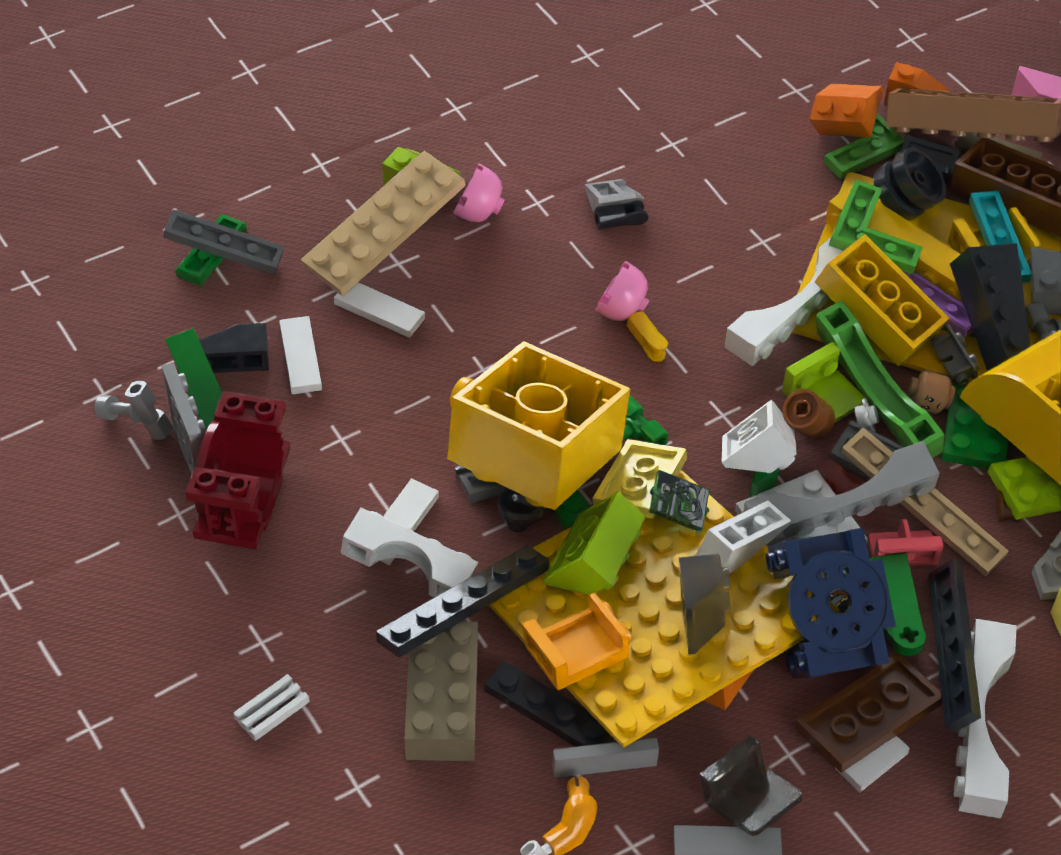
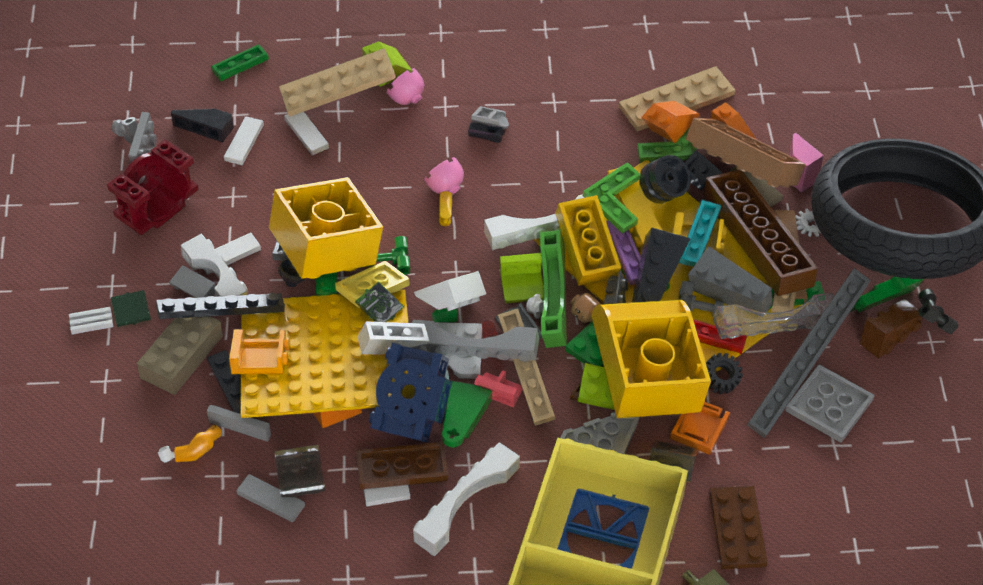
camera: 30 degrees right, 0 degrees up
dark grey plate [163,209,285,275] -> none
green tile [165,327,222,430] -> none
lime slope [543,491,646,595] -> none
clear smoke slope [679,554,731,655] -> none
dark orange wheel [783,389,835,439] -> none
black plate [929,558,981,733] -> none
none -> clear green piece [111,290,151,327]
none -> light grey hinge [169,265,216,298]
none -> tan plate [619,66,735,132]

